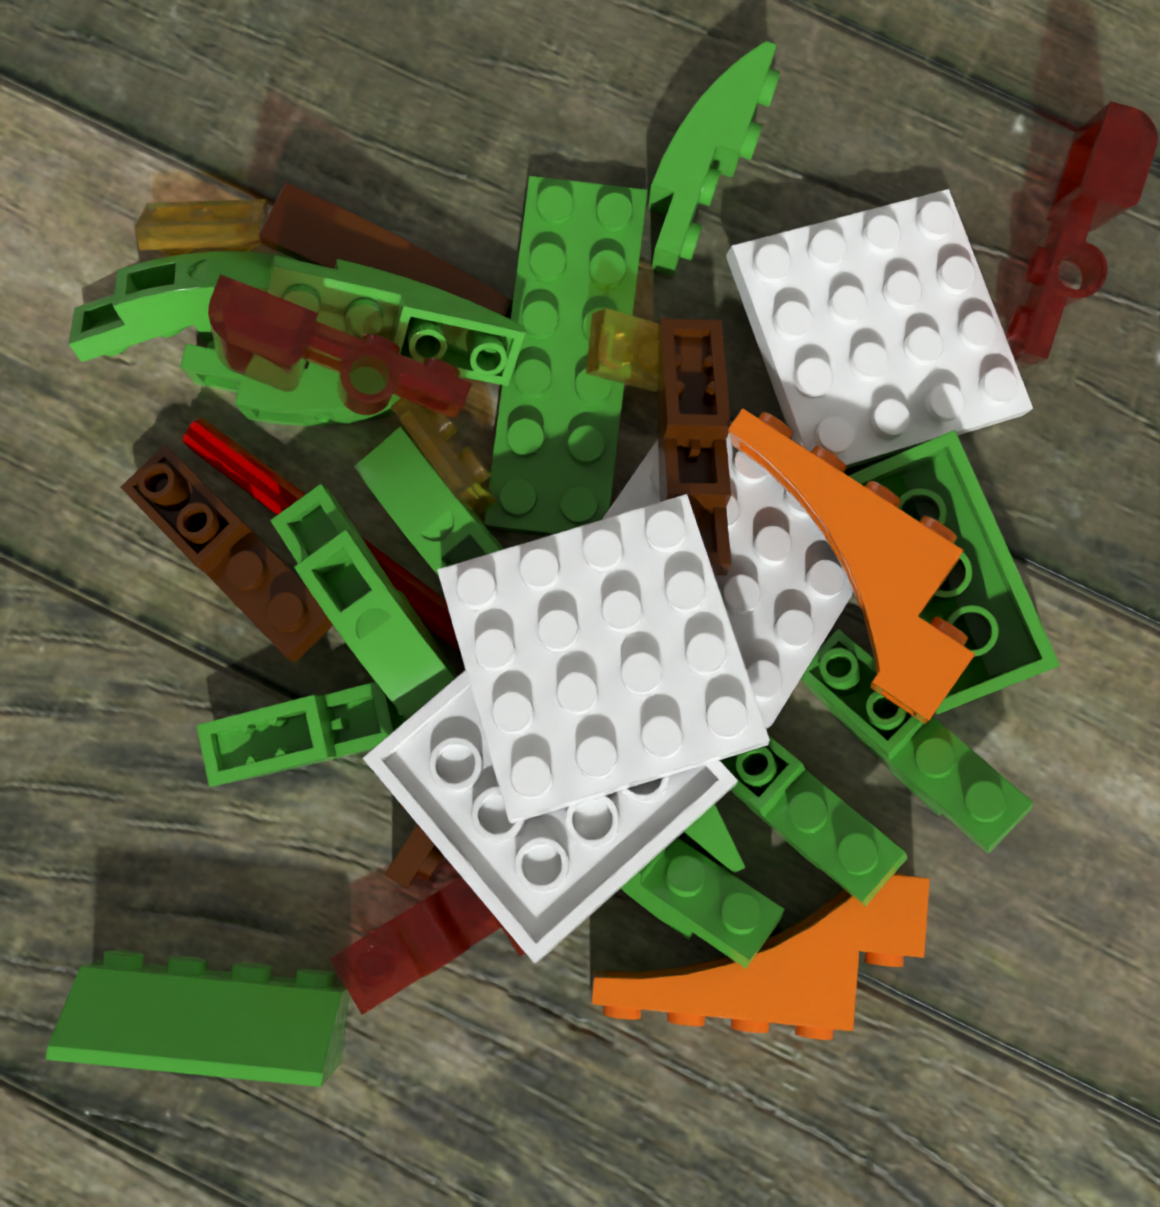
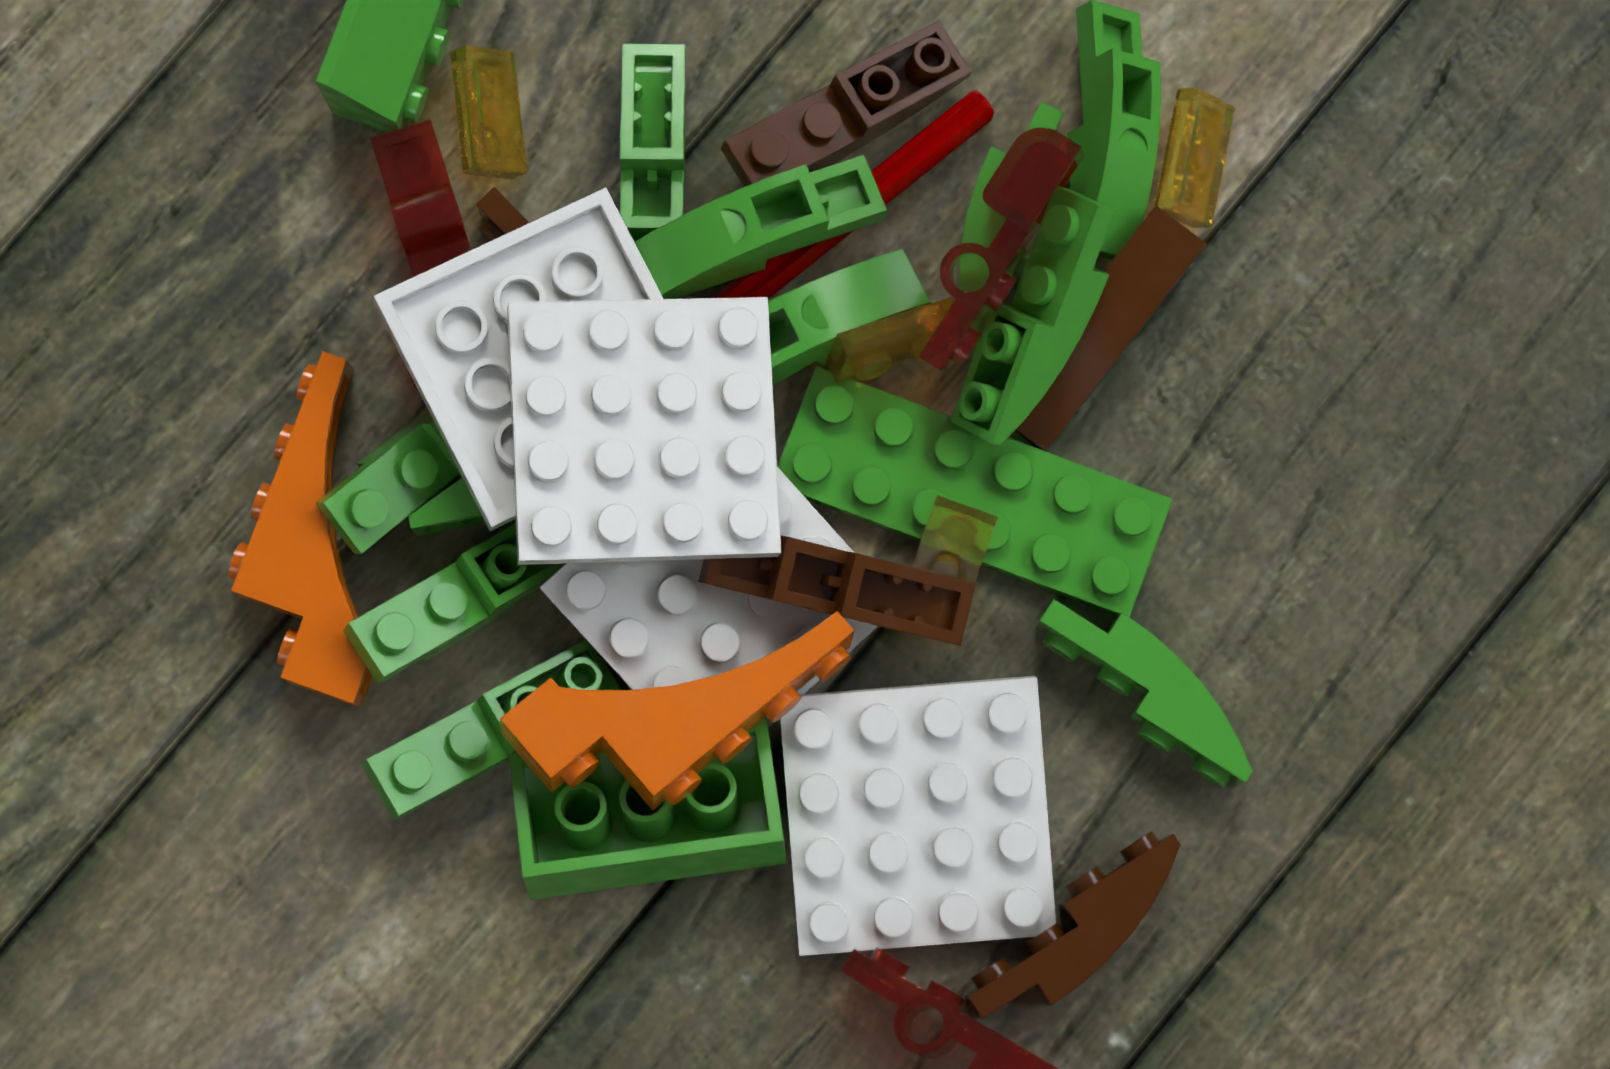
camera: 105 degrees right, 0 degrees up
none -> clear yellow plate [450,45,527,179]
none -> reddish brown slope [965,831,1181,1019]

